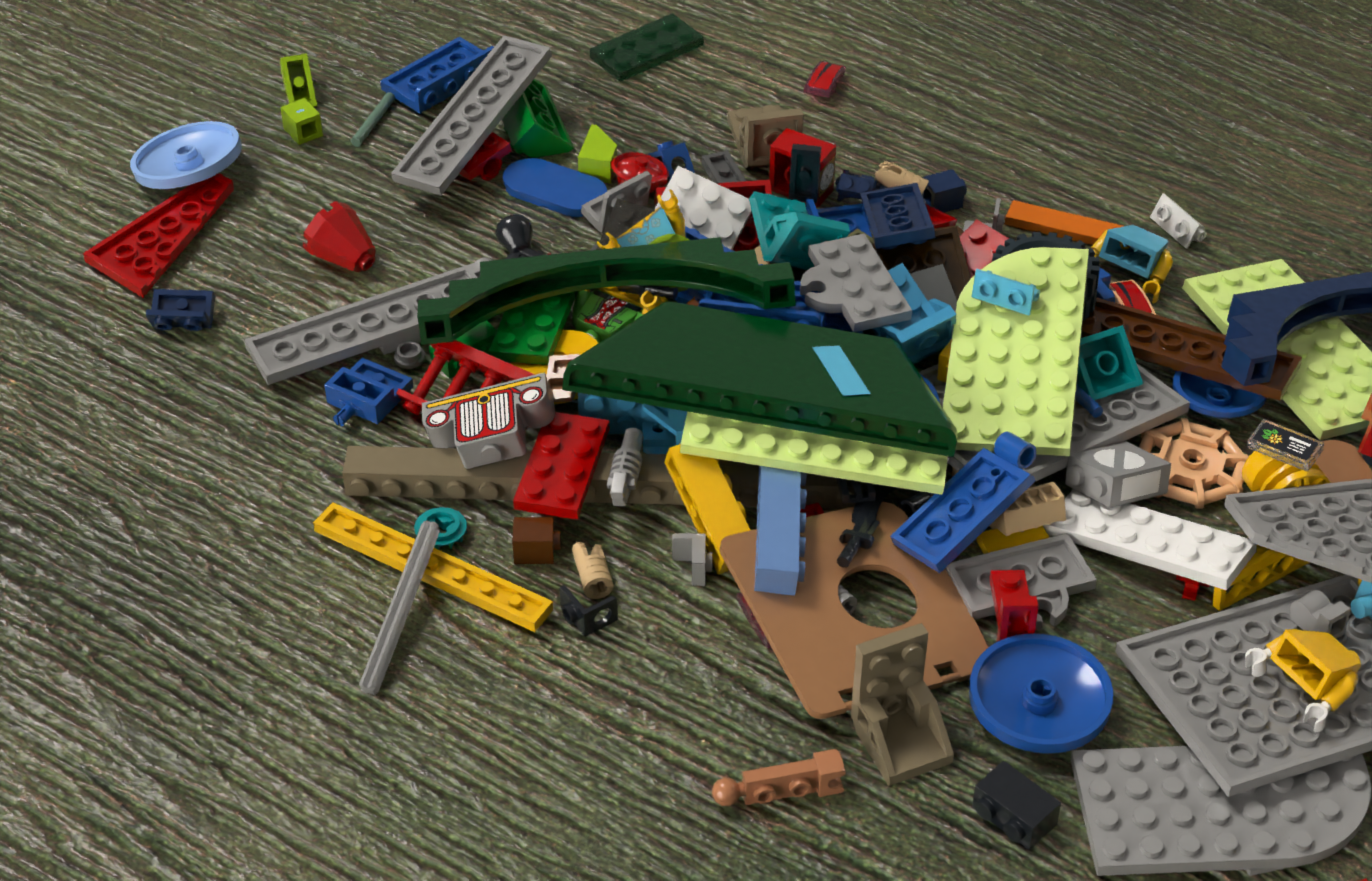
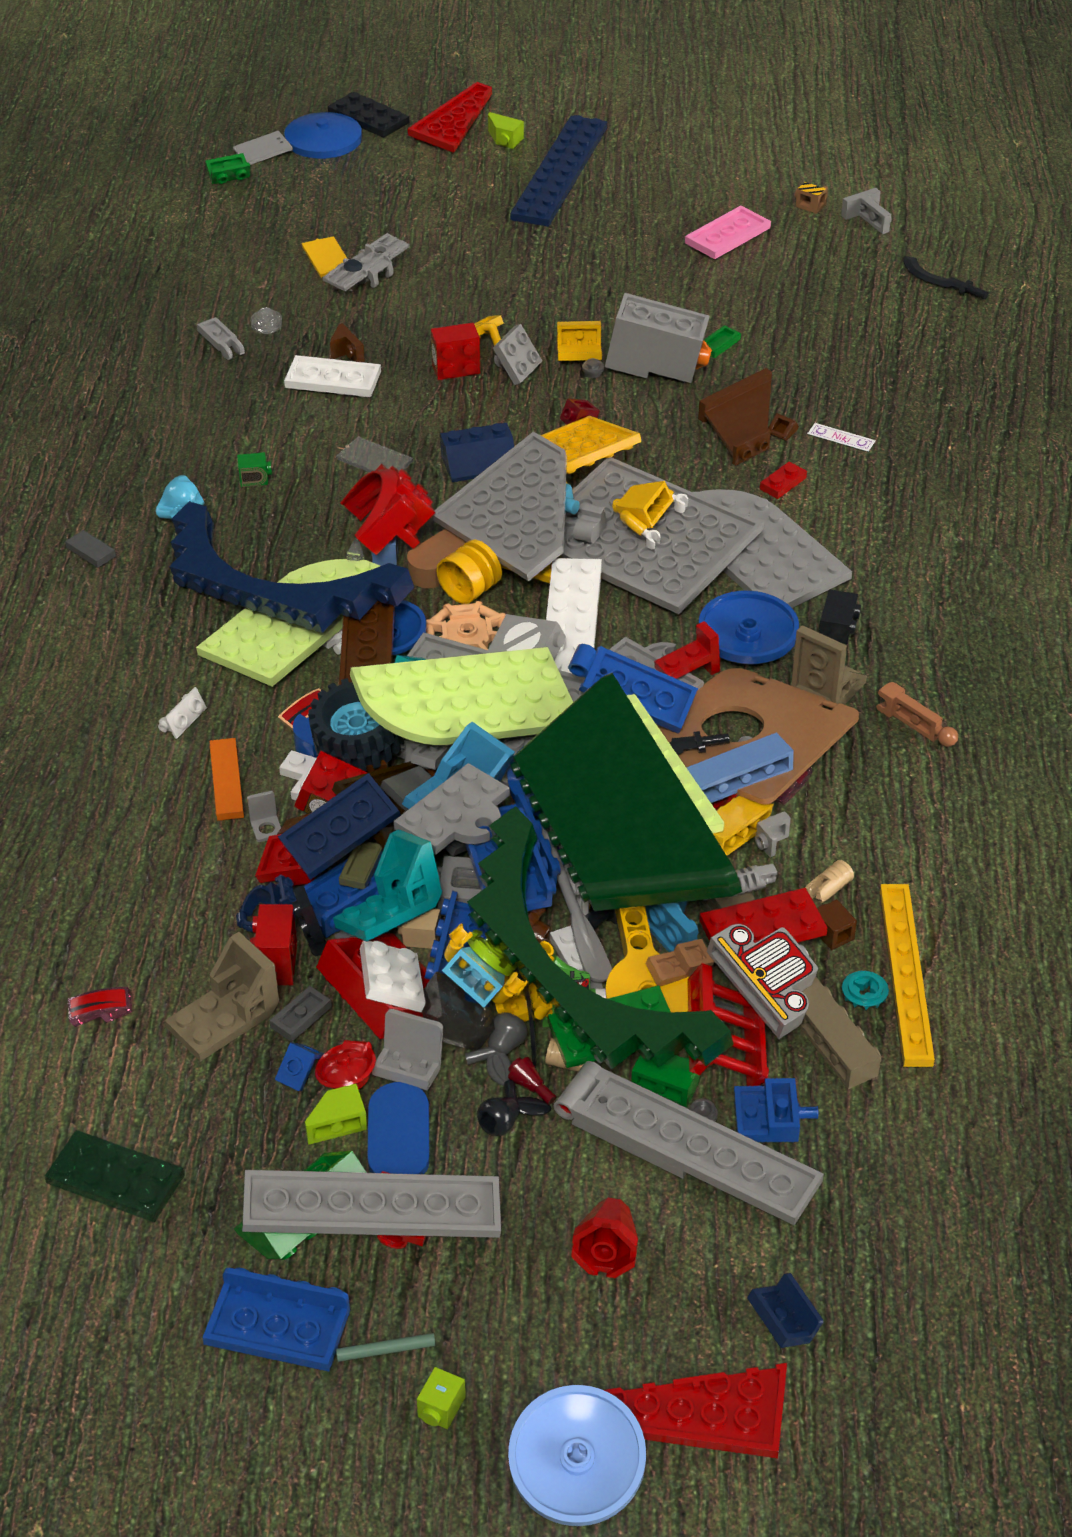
camera: 120 degrees left, 0 degrees up
lime slope [280,53,317,107] -> none
light grey axle [359,520,440,695] -> none
black bracket [559,585,618,637] -> none
medium azure sticker [812,346,871,396] -> none
tan hinge [875,161,929,194] -> none
dark blue brick [922,169,967,212] -> none
medium azure hinge [972,269,1040,316] -> none
medium azure torso [1091,225,1173,304] -> none
tile [1247,419,1324,472] -> none

